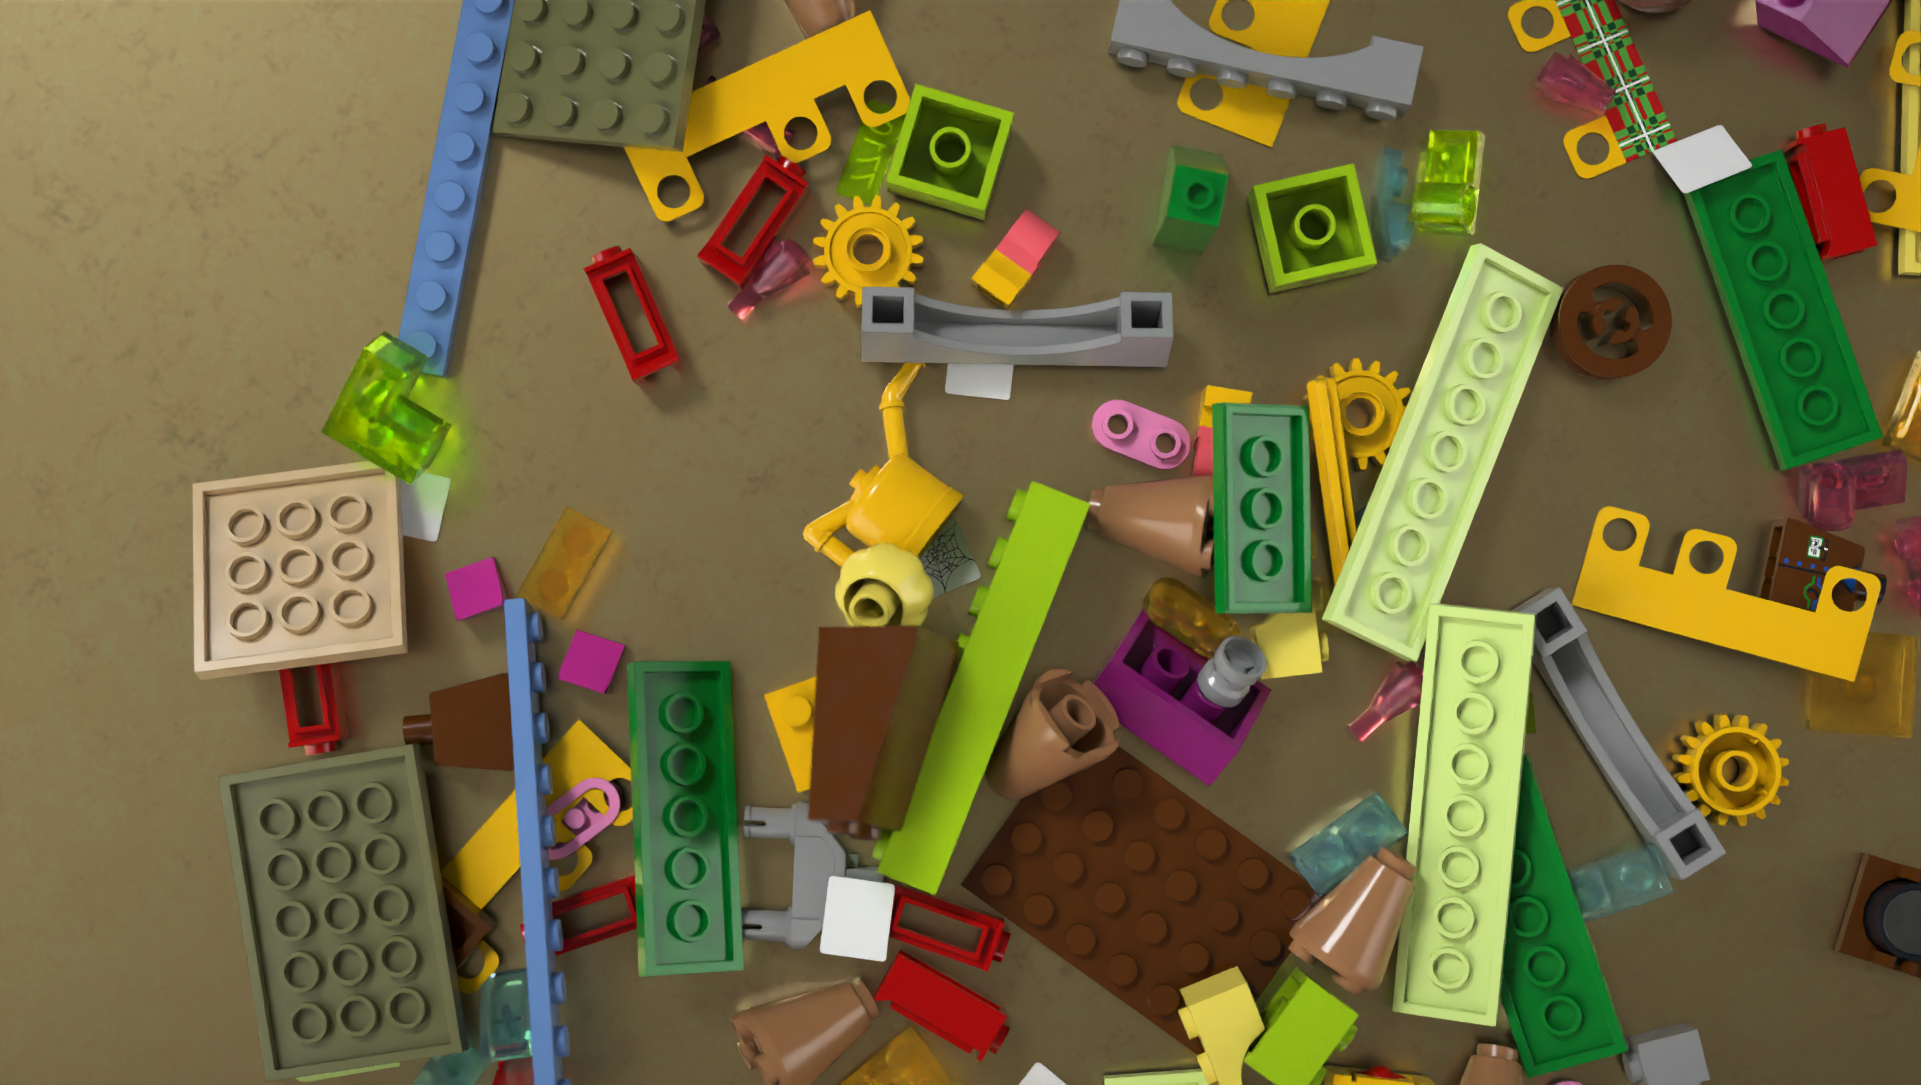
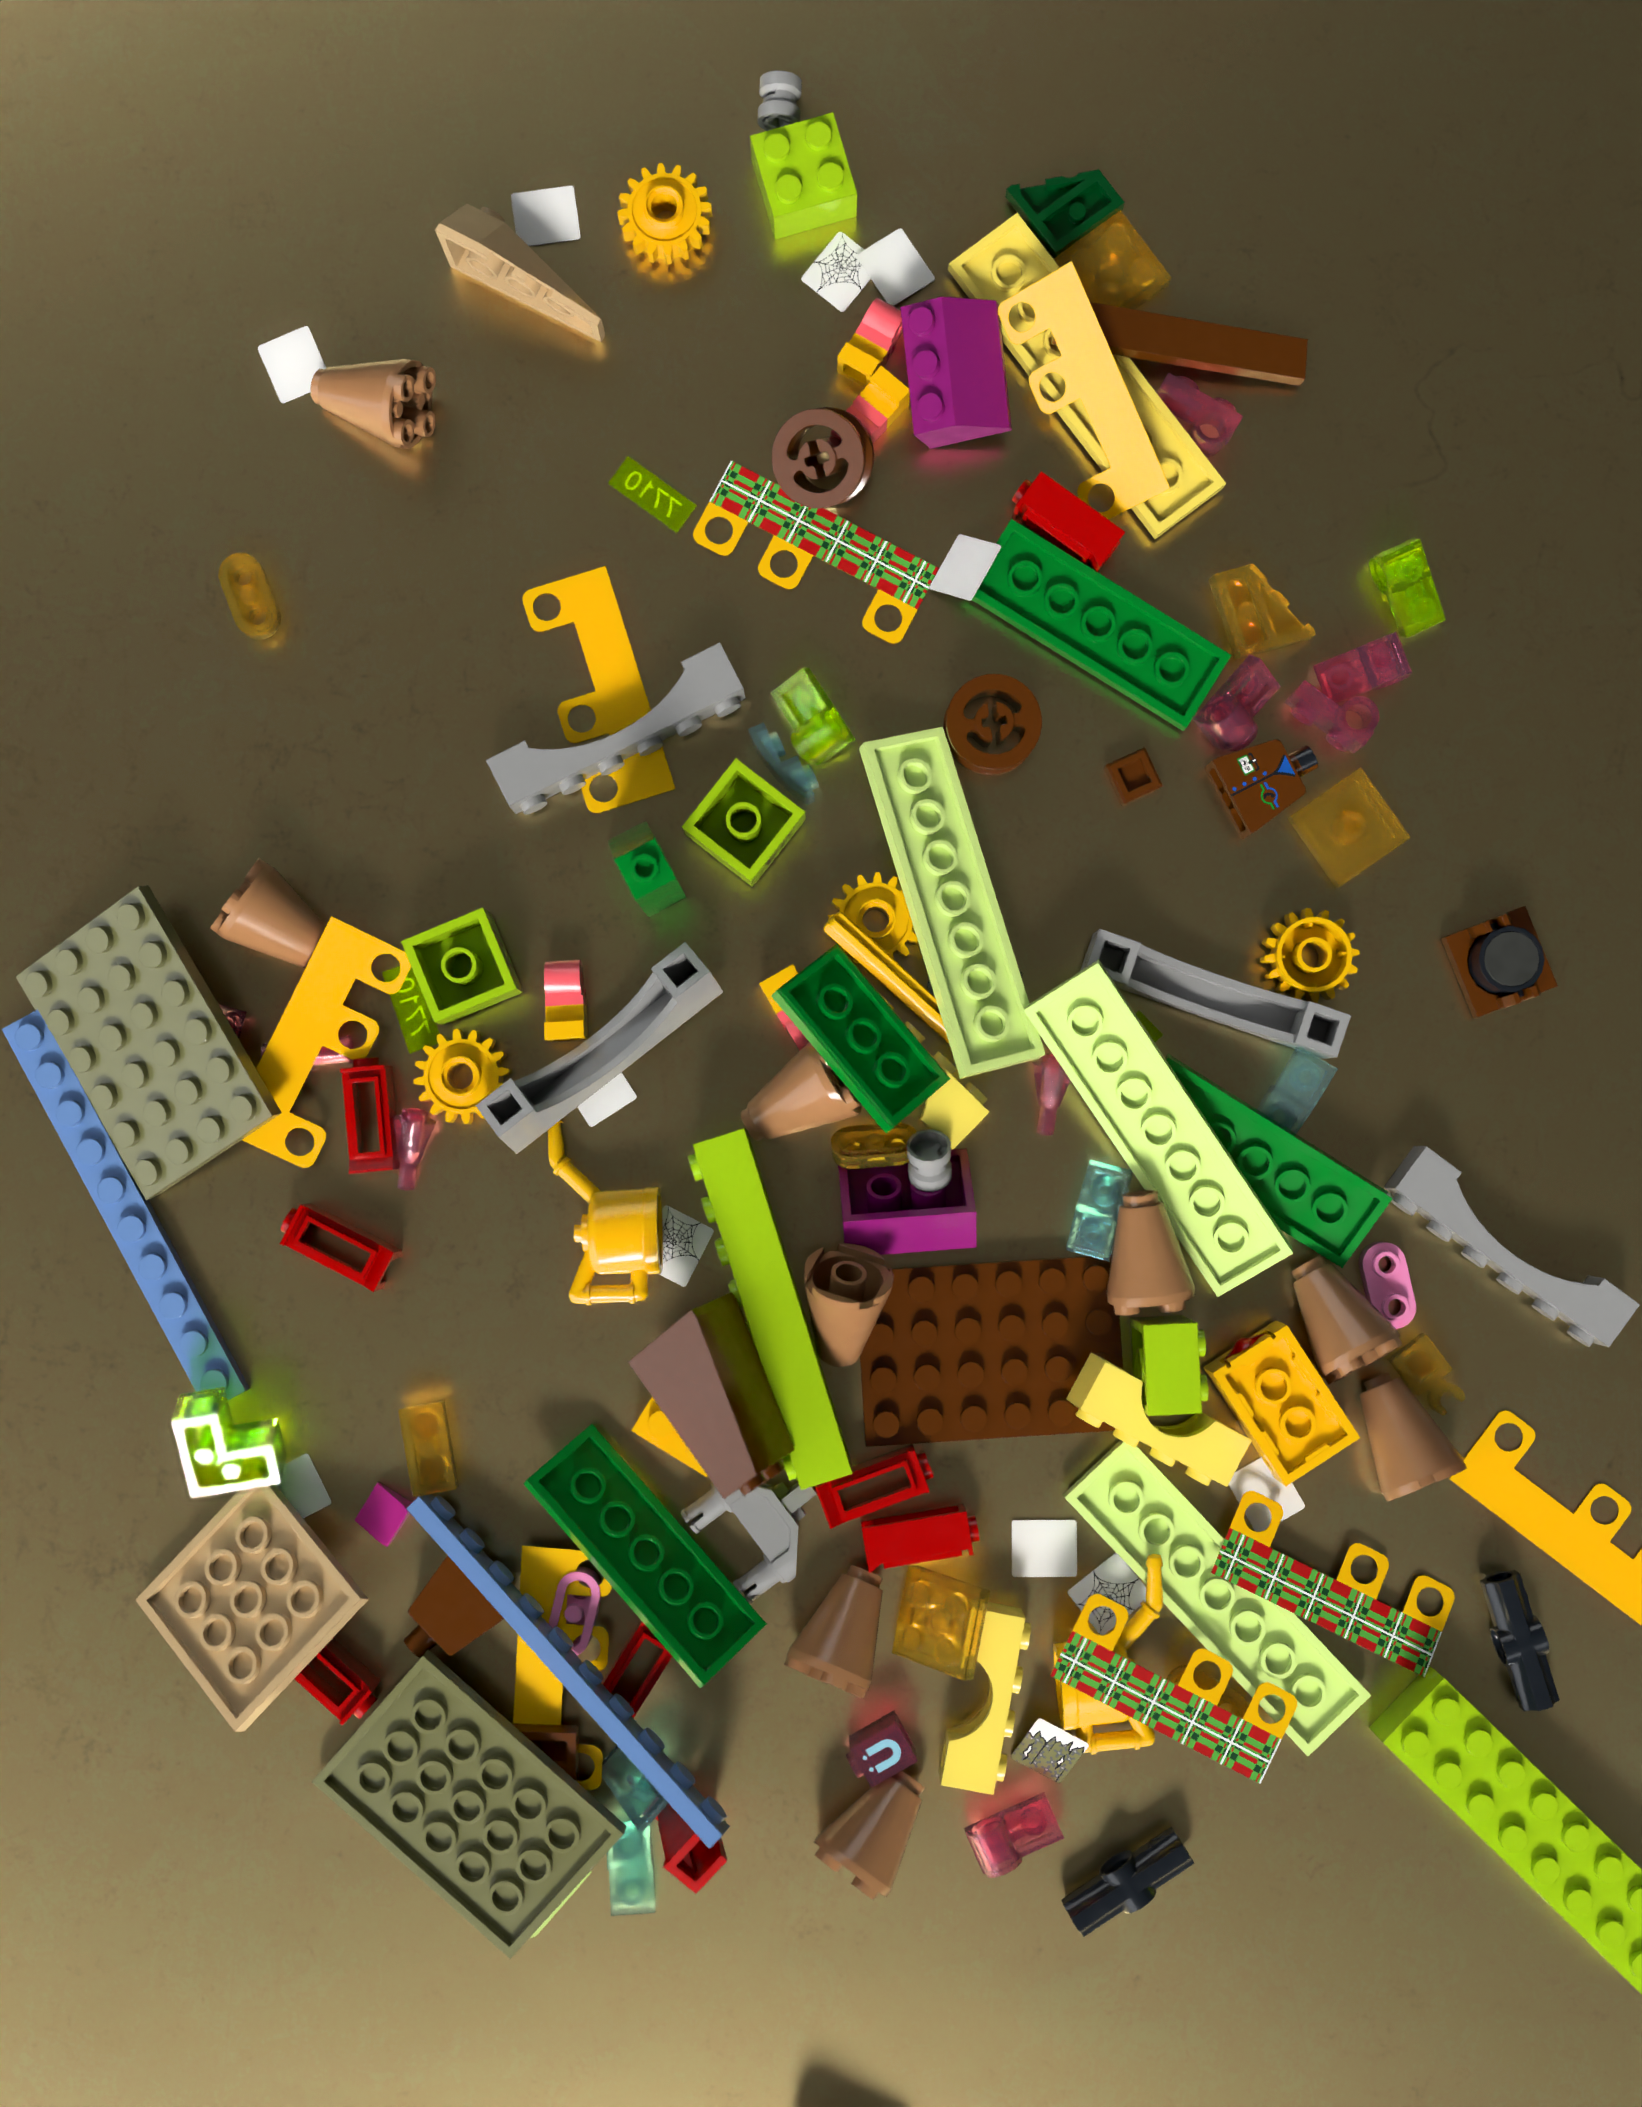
camera: 40 degrees left, 0 degrees up
dark pink slope [558,630,626,694] -> none
white sticker [820,876,895,961] -> none
light yellow plant [835,543,934,627] -> none
bright pink plate [1091,400,1190,470] -> none
clear pink cone [1535,51,1616,116] -> none
yellow piece [1571,506,1881,682] -> none
none -> reddish brown tile [1104,747,1163,806]

